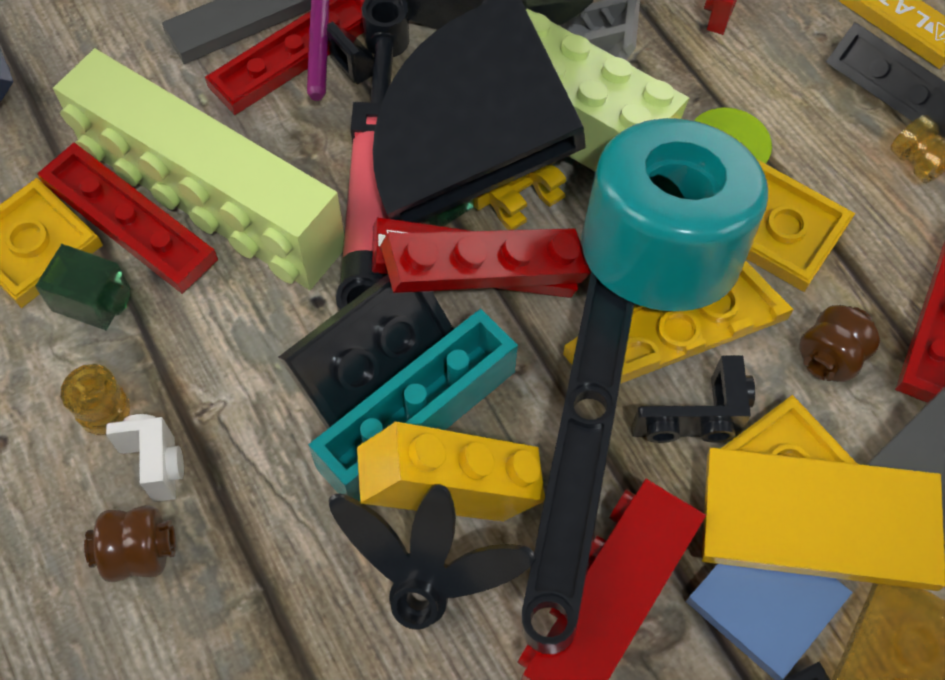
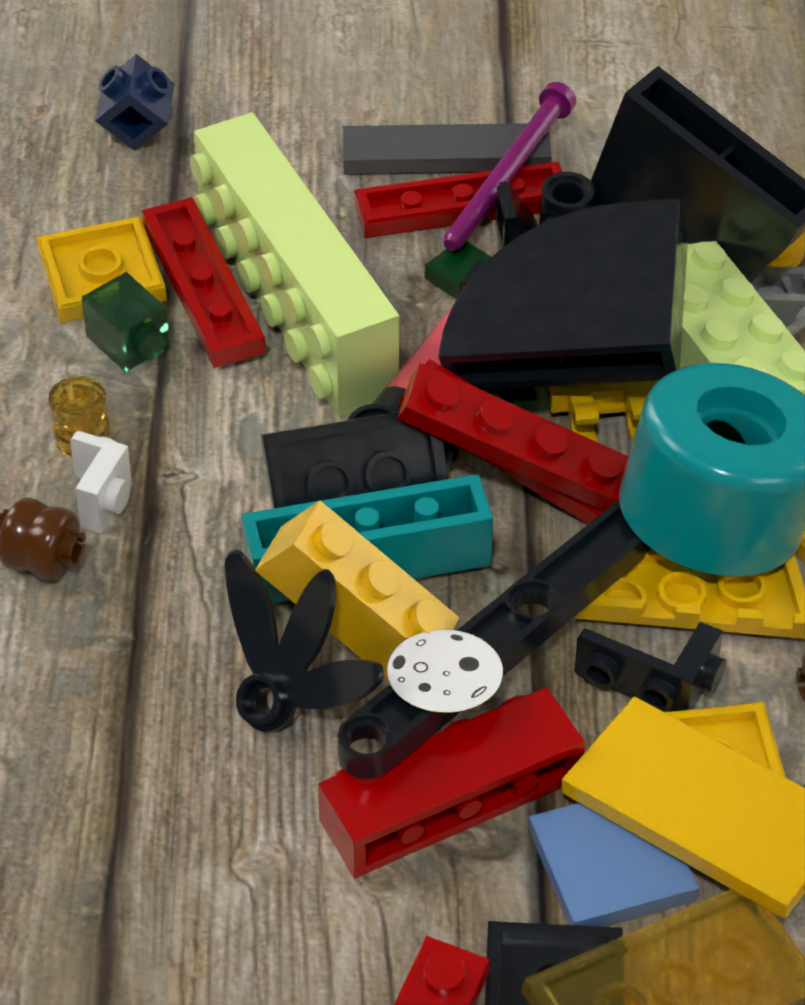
camera: 30 degrees right, 15 degrees down
none -> white sticker [387,630,503,713]
none -> dark green tile [425,242,491,299]

